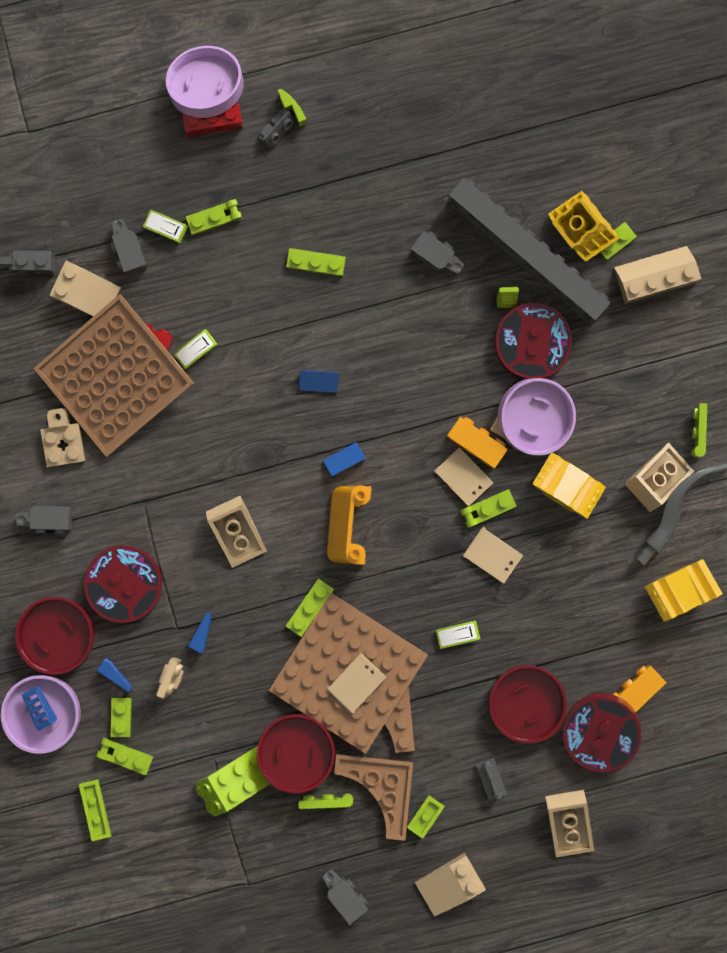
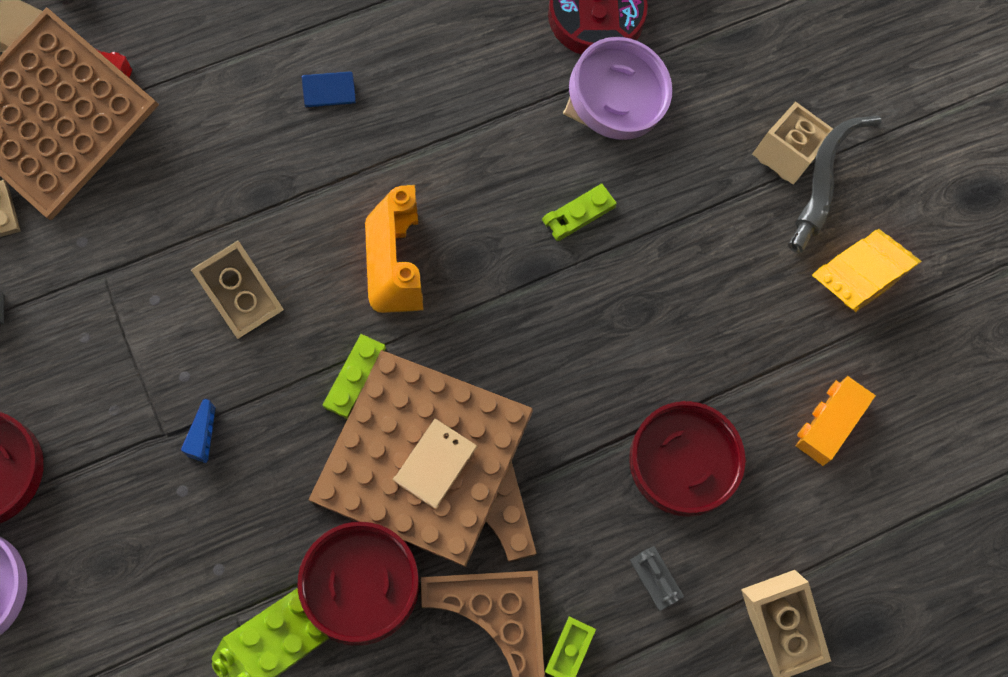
camera: 10 degrees left, 15 degrees down
brick [84,545,163,623] -> none
lime plate [96,738,154,775] -> none
blue slope [98,658,133,692] -> none
lime plate [111,698,132,737] -> none
tan plate [156,657,185,698] -> none
white slope [174,329,217,369] -> none
lime plate [299,793,353,809] -> none
blue slope [323,442,366,477] -> none
tan container [434,447,493,507] -> none
white slope [436,620,480,649] -> none
light orange brick [447,417,508,469] -> none
tan container [463,527,523,584] -> none
yellow slope [533,453,606,519] -> none
brick [563,693,641,772] -> none
lime plate [691,403,707,458] -> none

